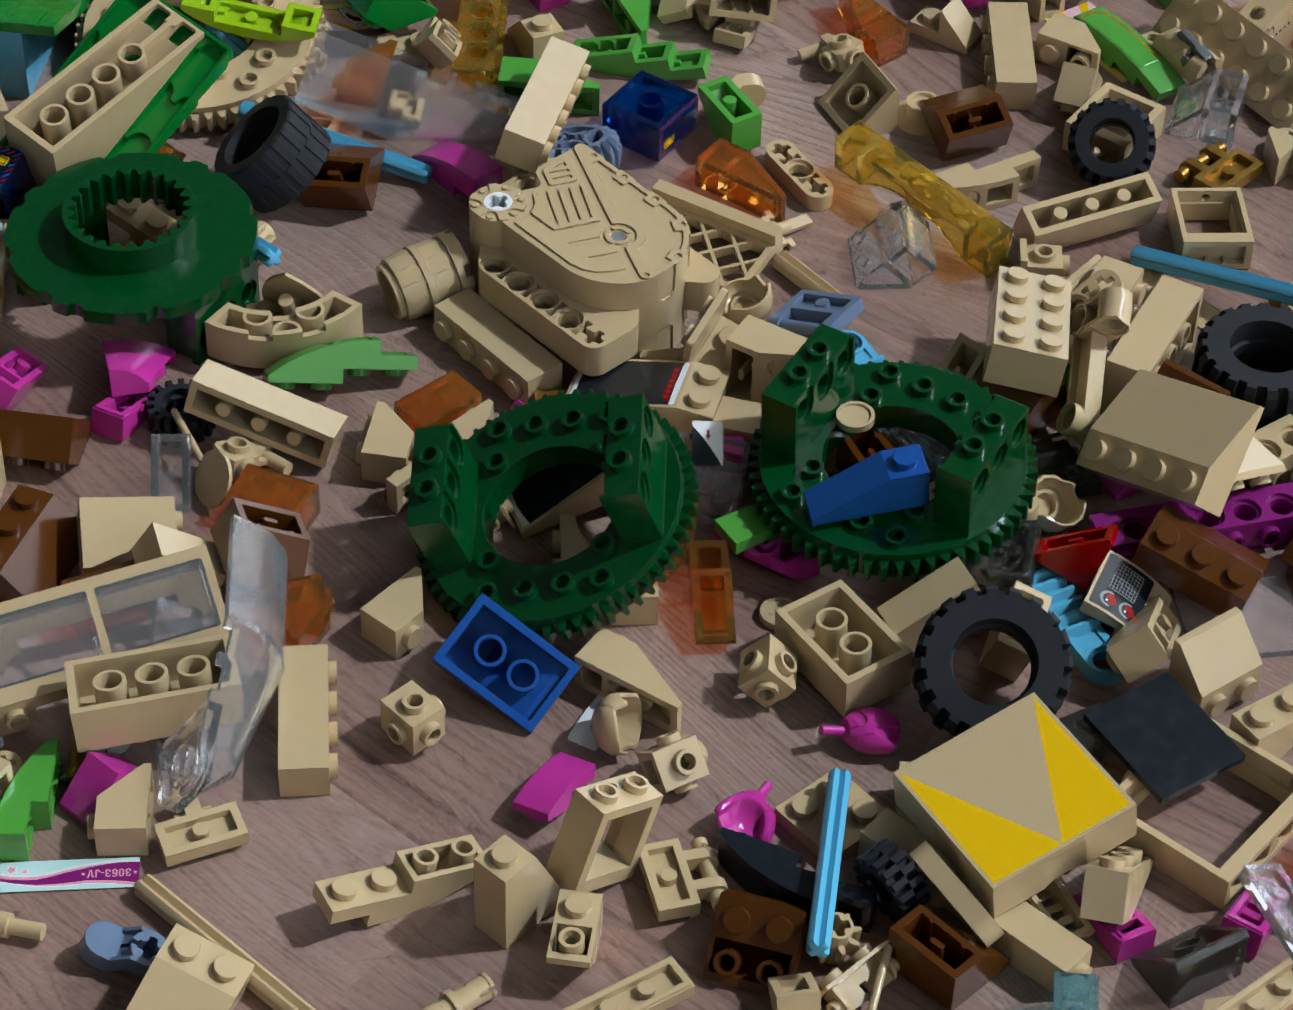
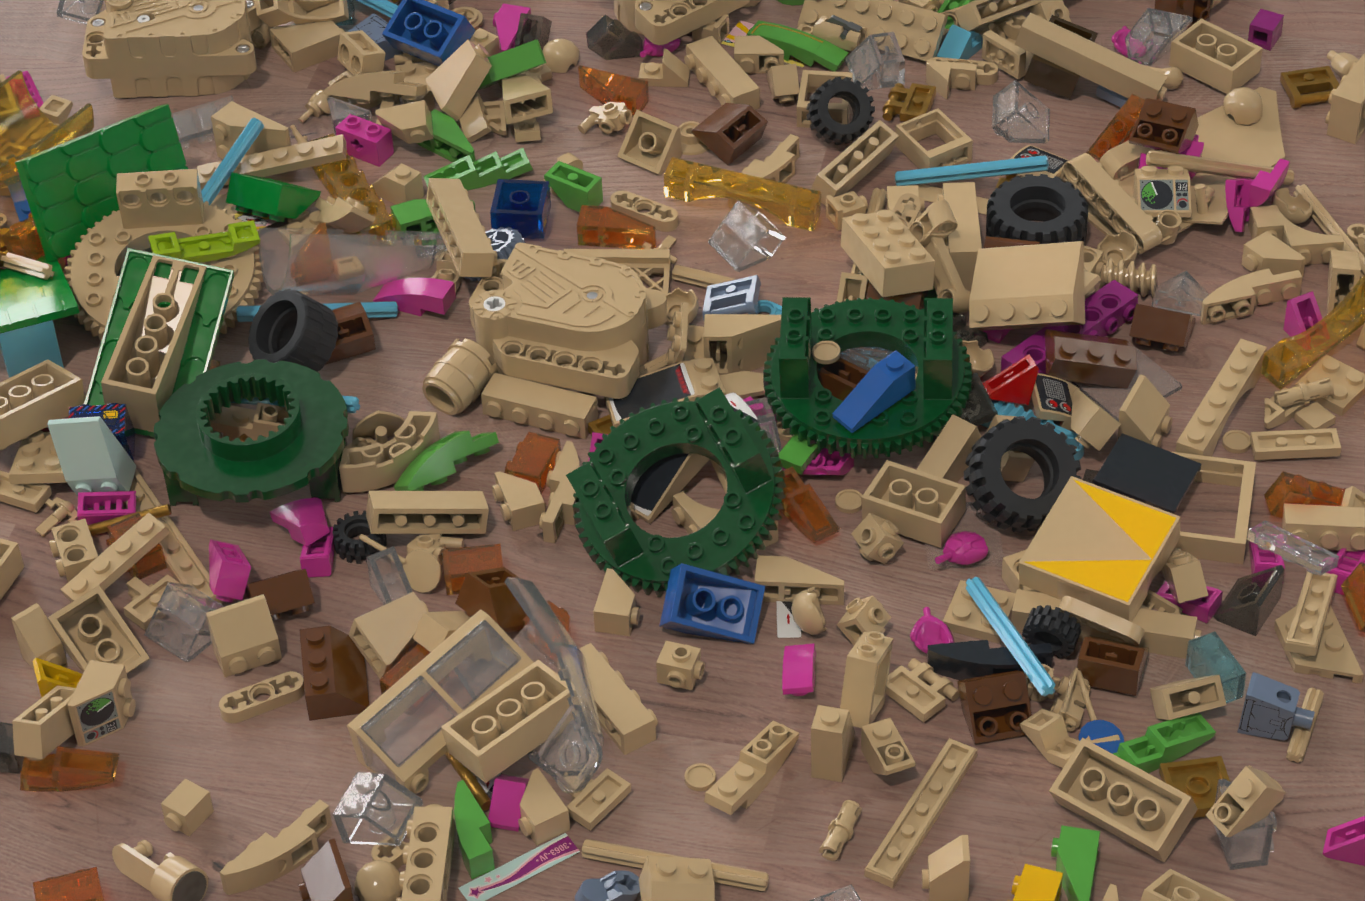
camera: 25 degrees left, 0 degrees up
none -> tan piece [684,763,716,791]

